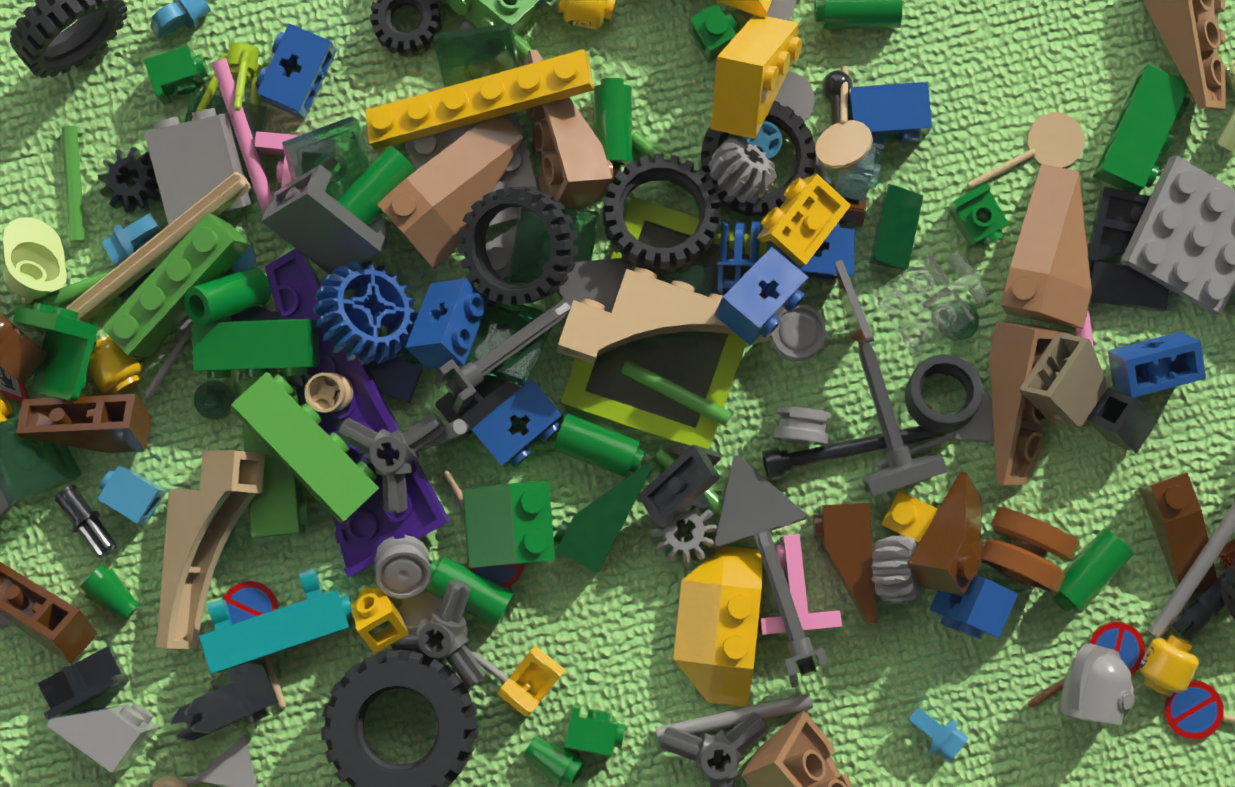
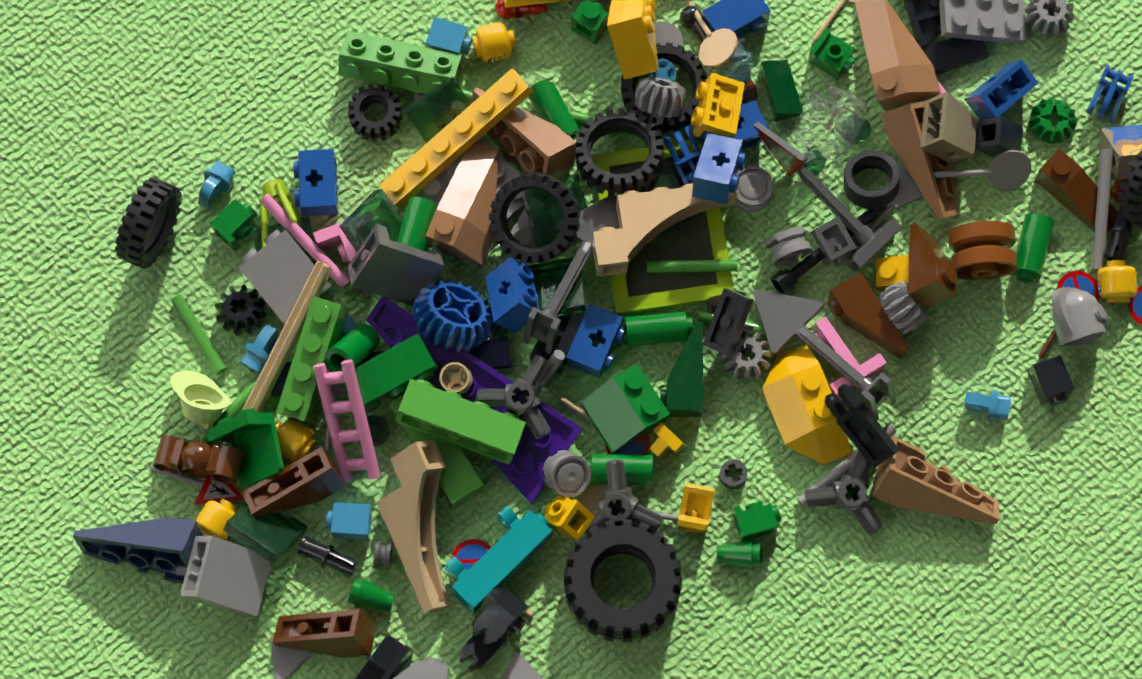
camera: 30 degrees left, 10 degrees down
blue brick [929,575,1018,640] -> none
none -> bright pink bar [313,360,381,482]
none -> dark grey bush [373,541,393,570]
none -> yellow tile [649,422,686,459]
none -> dark grey bush [720,459,747,489]
none -> clear green tile [803,150,826,176]
none -> dark grey bracket [811,216,856,266]
none -> black hinge [824,384,899,468]
none -> light grey piece [935,150,1032,191]
none -> black brick [1028,355,1074,406]
none -> green gear [1029,97,1077,143]

